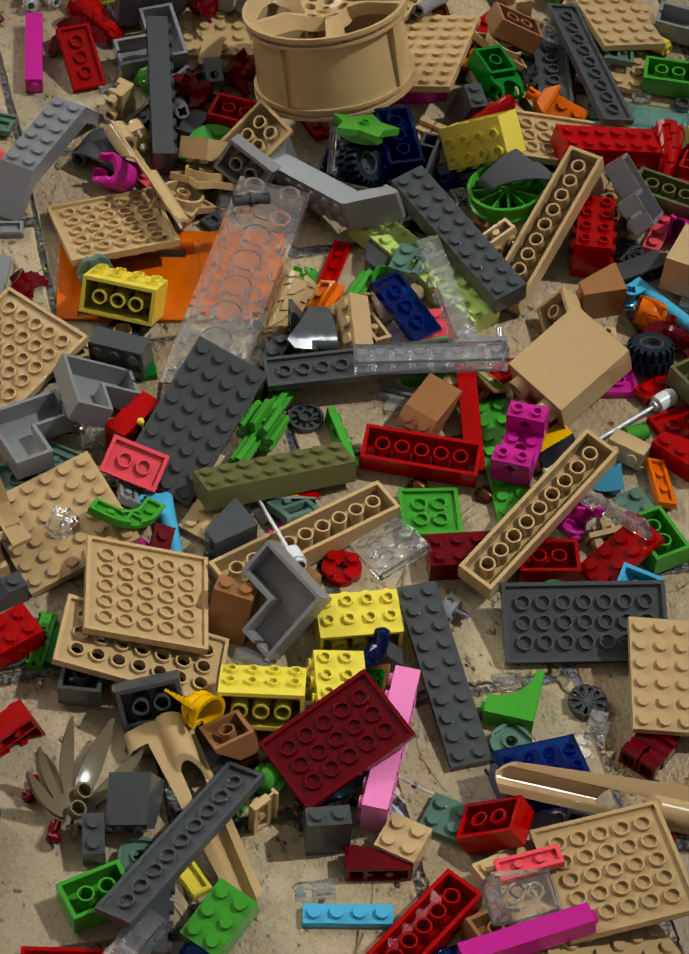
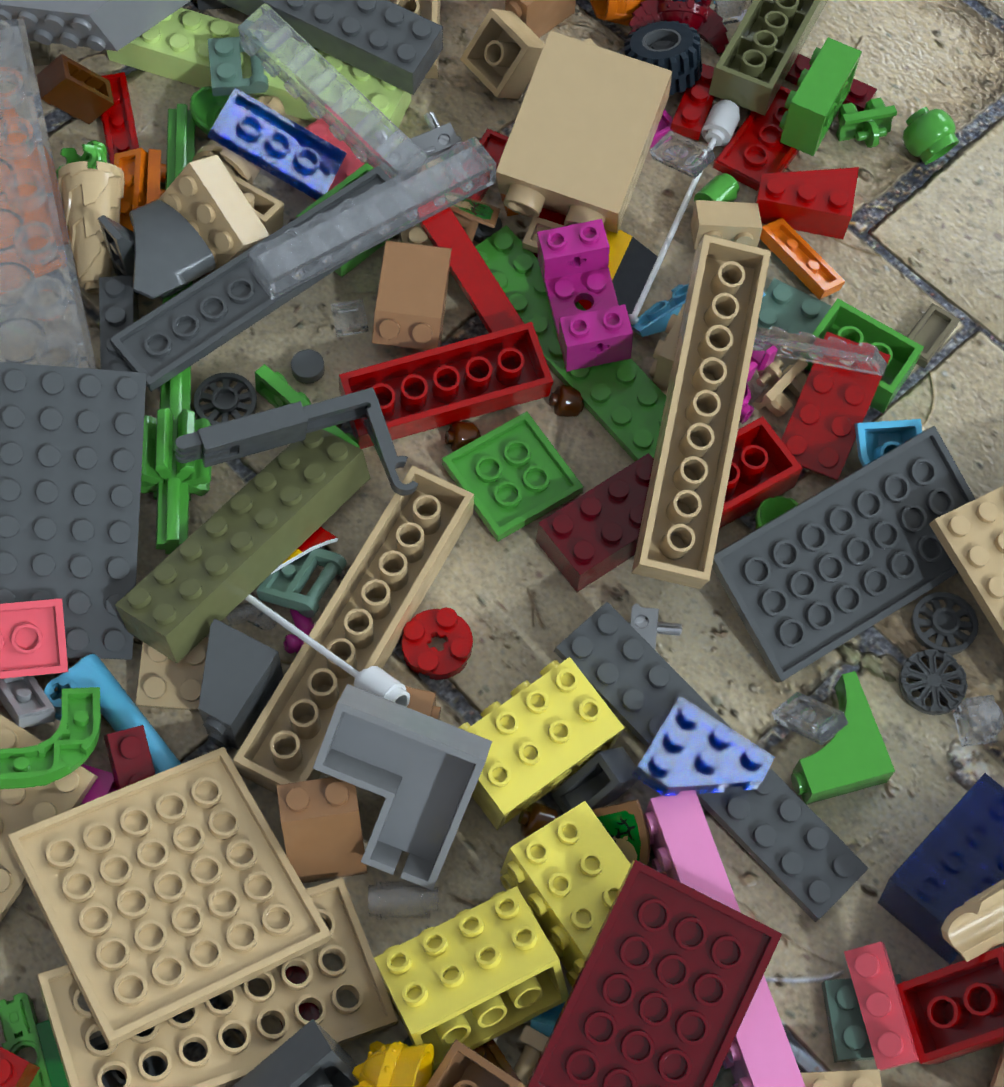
camera: 30 degrees left, 15 degrees up
clear plate [349,514,431,581] -> none
clear blue arm [352,627,390,666] -> none
dark grey slope [364,240,392,271] -> none
light grey tile [378,380,417,405] -> none
sand green plate [489,724,532,764] -> none
none -> reddish brown brick [37,54,114,125]
none -> dark grey hinge [175,387,419,496]
none -> dark grey tile [291,349,325,384]
none -> clear blue plate [632,696,775,796]
none -> clear plate [649,130,716,179]
none -> coral plate [844,941,919,1071]
none -> dark grey wheel [911,592,978,656]

